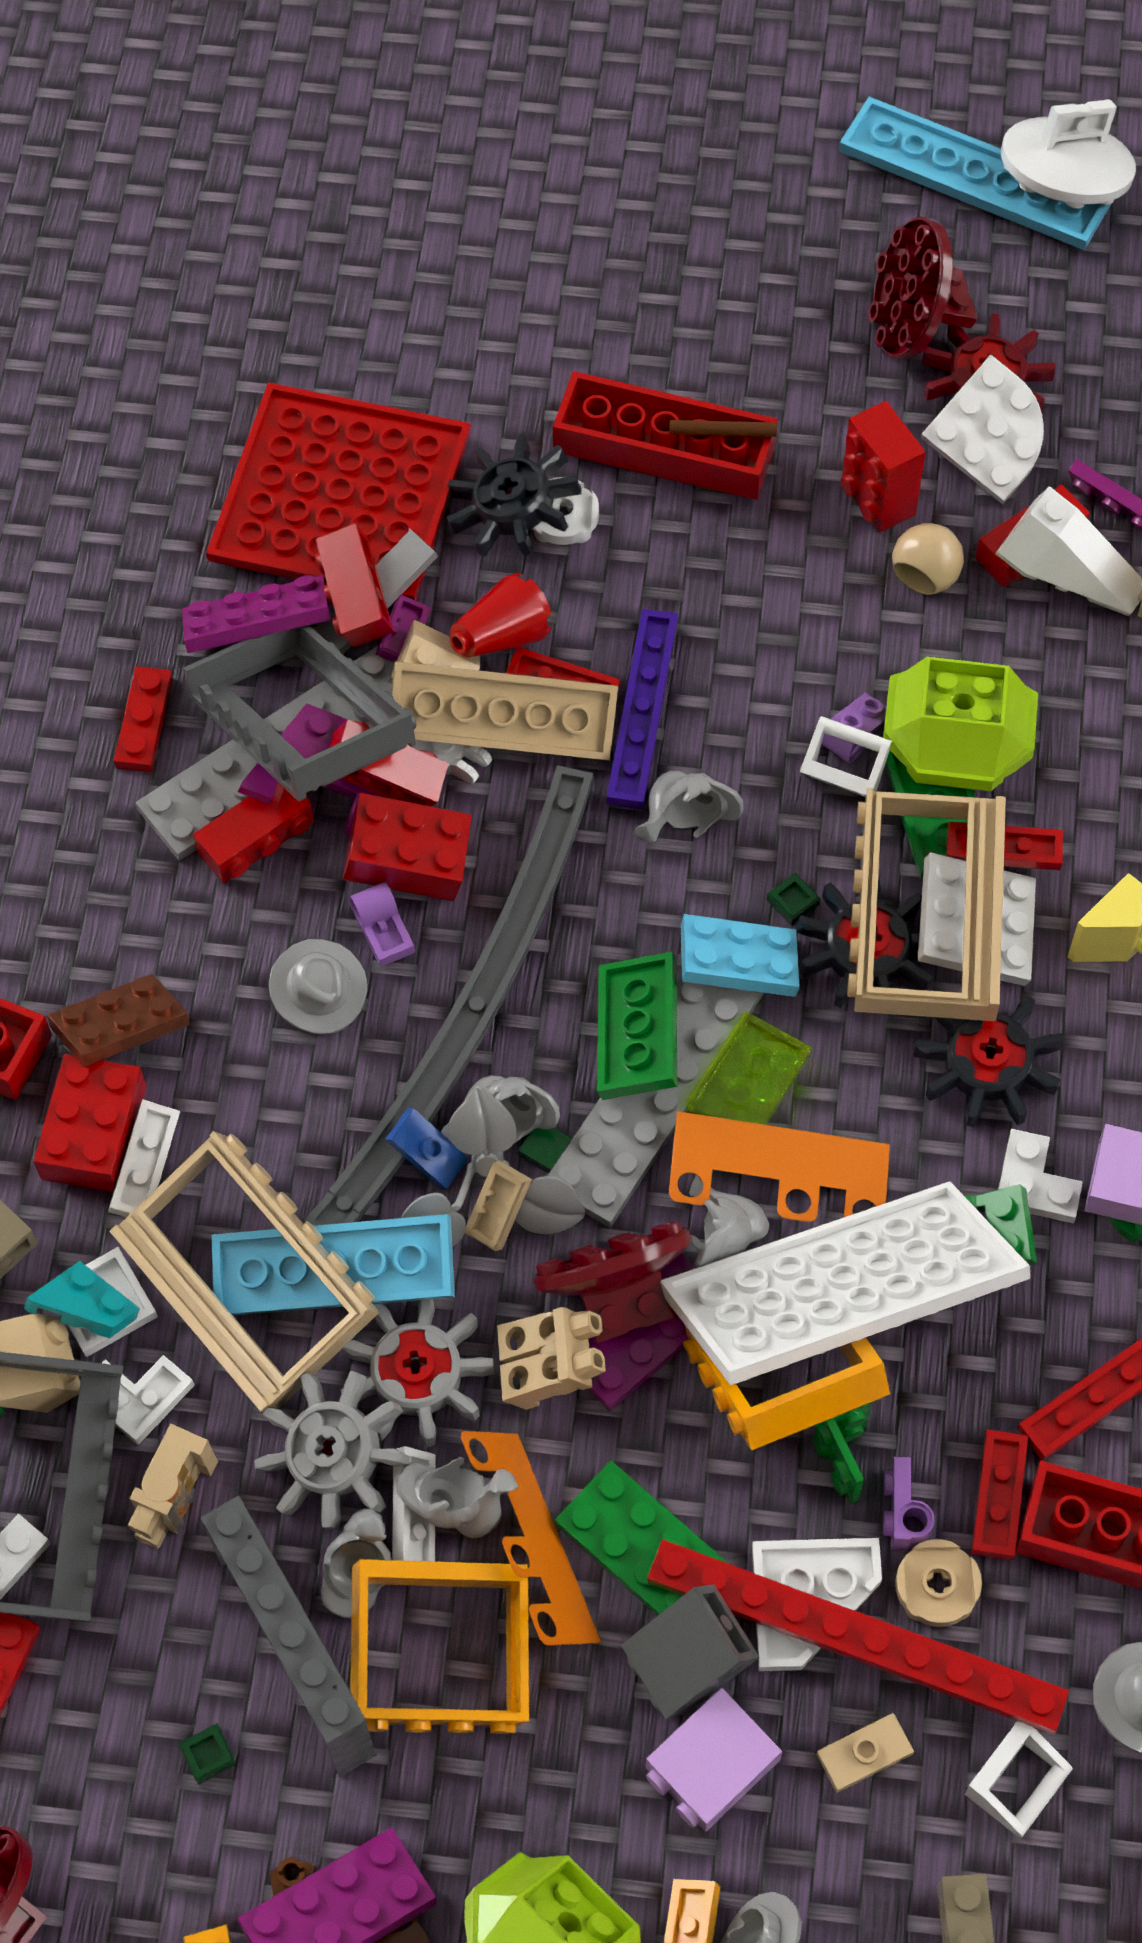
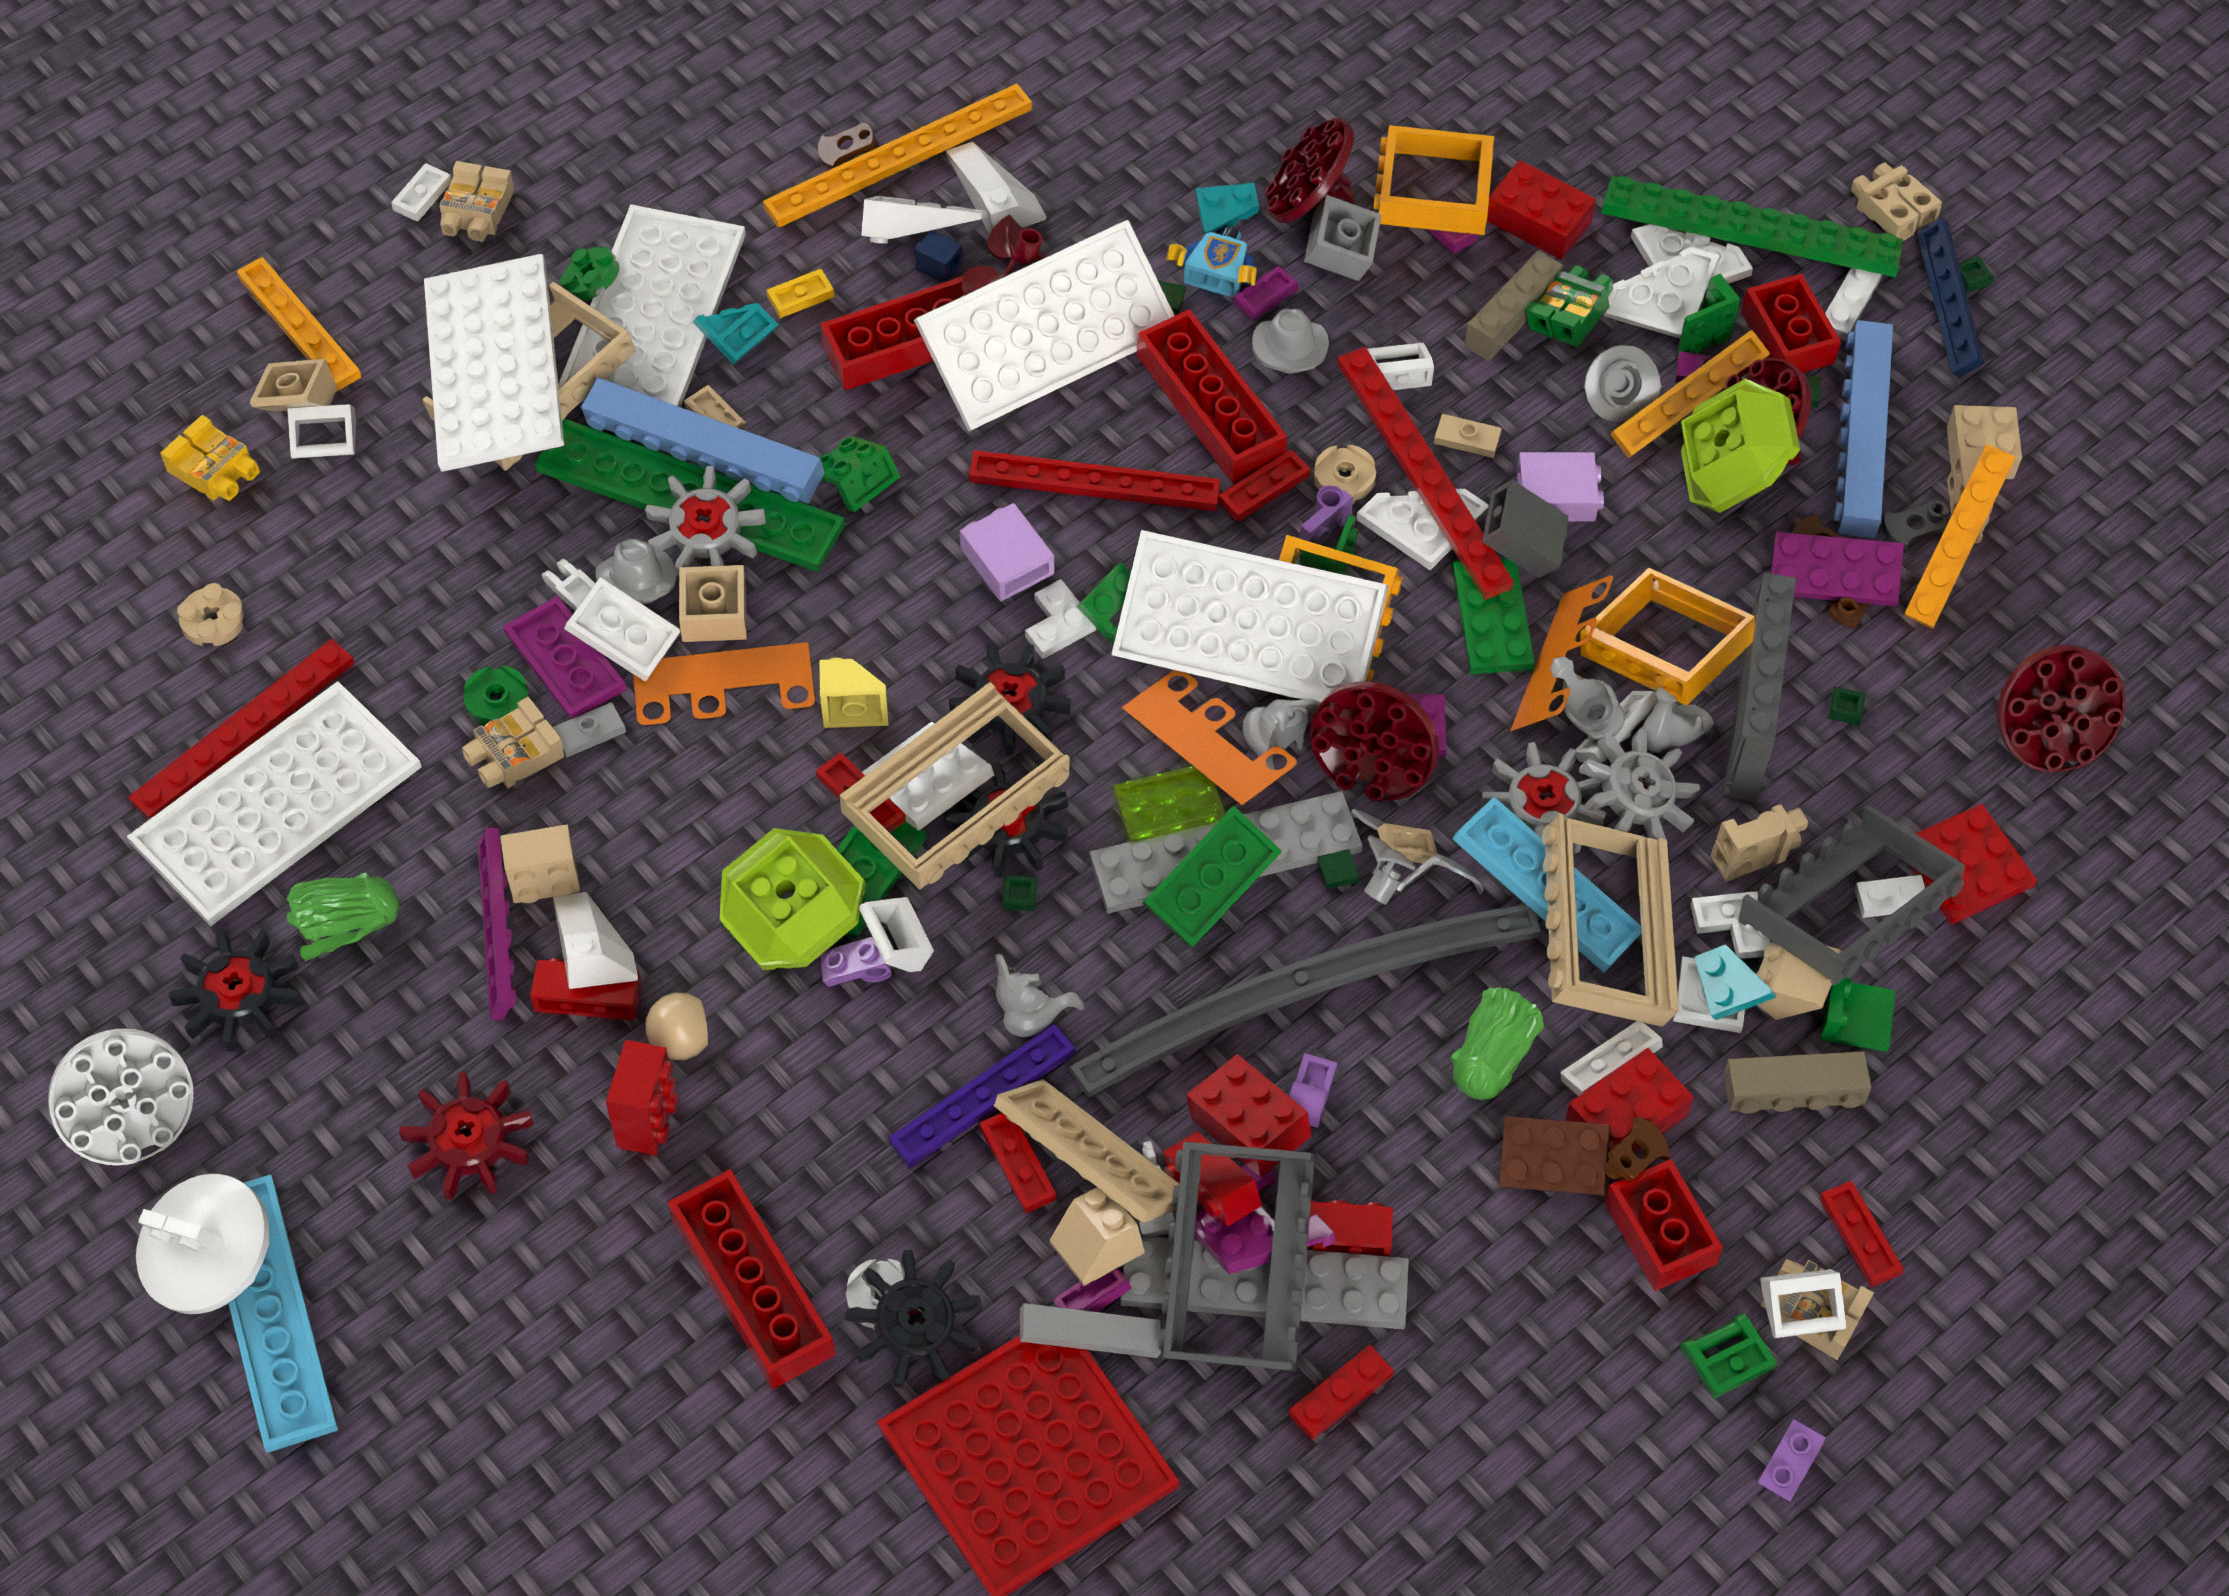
camera: 140 degrees left, 5 degrees down
magenta plate [182,575,331,654] -> none
light grey hat [268,939,367,1035] -> none
brick [315,523,394,647] -> none
blue plate [385,1108,468,1189] -> none
light grey piece [441,1075,560,1144] -> none
red cone [450,573,551,658] -> none
tan hips [497,1307,606,1410] -> none
reddish brown bar [669,420,777,437] -> none
medium azure plate [681,914,799,997] -> none
dark red bracket [868,217,978,360] -> none
white plate [921,355,1044,504] -> none
none -> bright green hair [1451,987,1544,1100]
none -> reddish brown piece [1604,1117,1670,1181]

